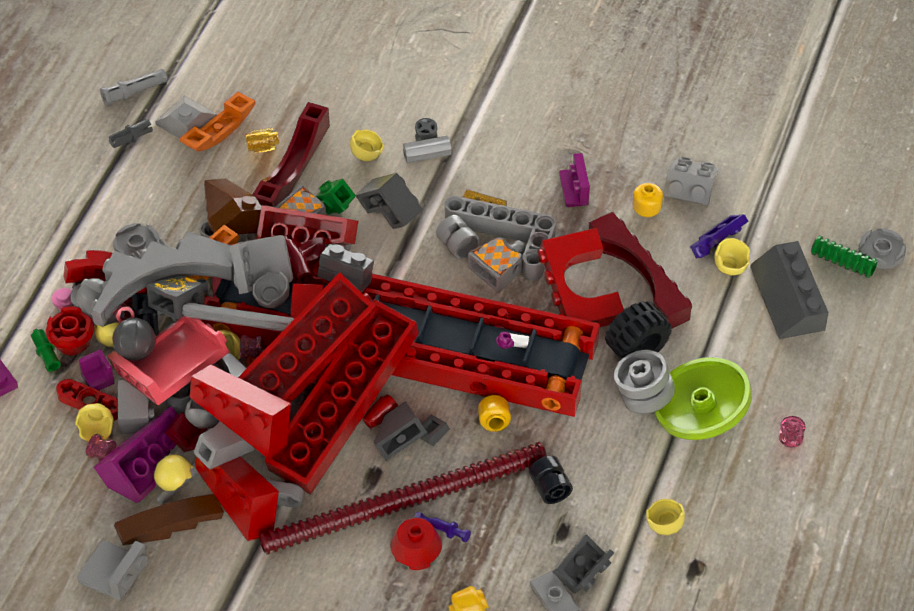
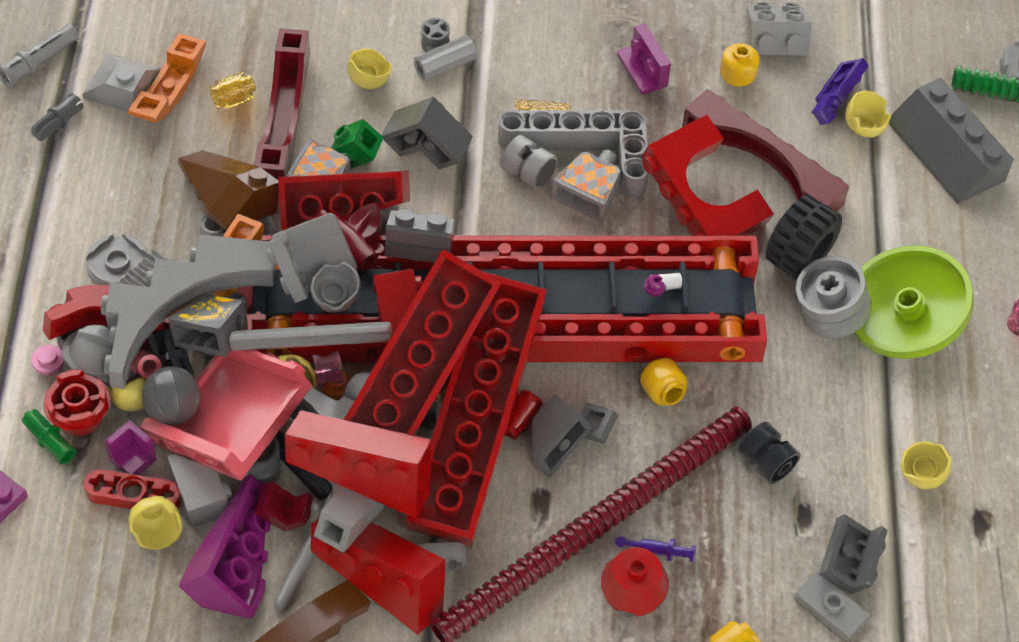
camera: 20 degrees left, 5 degrees up
clear pink wheel [86,433,117,461] -> none
light yellow hair [154,454,193,491] -> none
light grey hair [185,399,220,429] -> none

